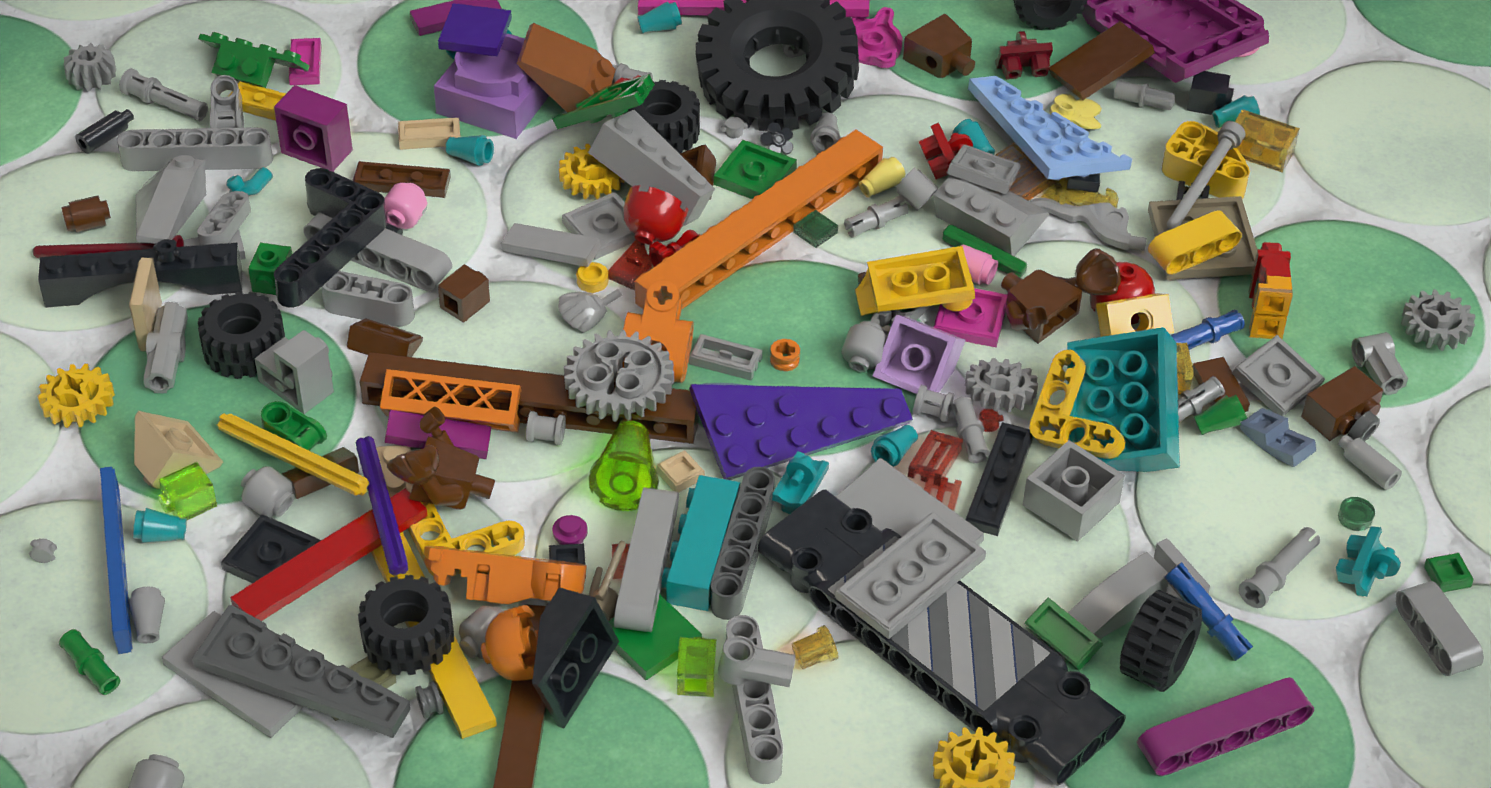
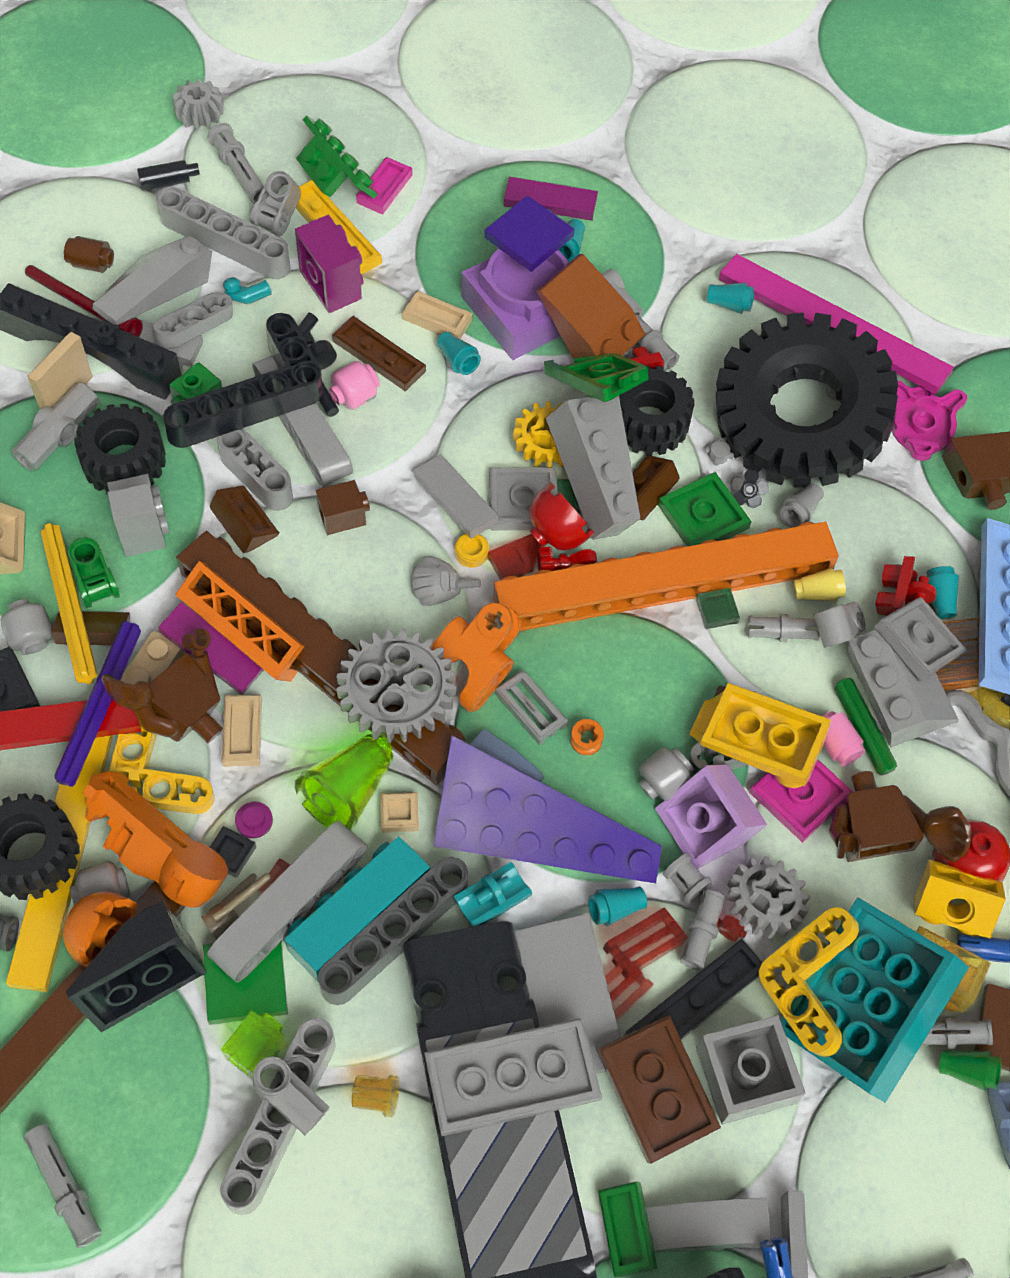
camera: 30 degrees right, 15 degrees up
light grey bush [526,411,566,445] -> none
none -> tan tile [222,695,262,767]
none -> reddish brown tile [596,1015,721,1164]

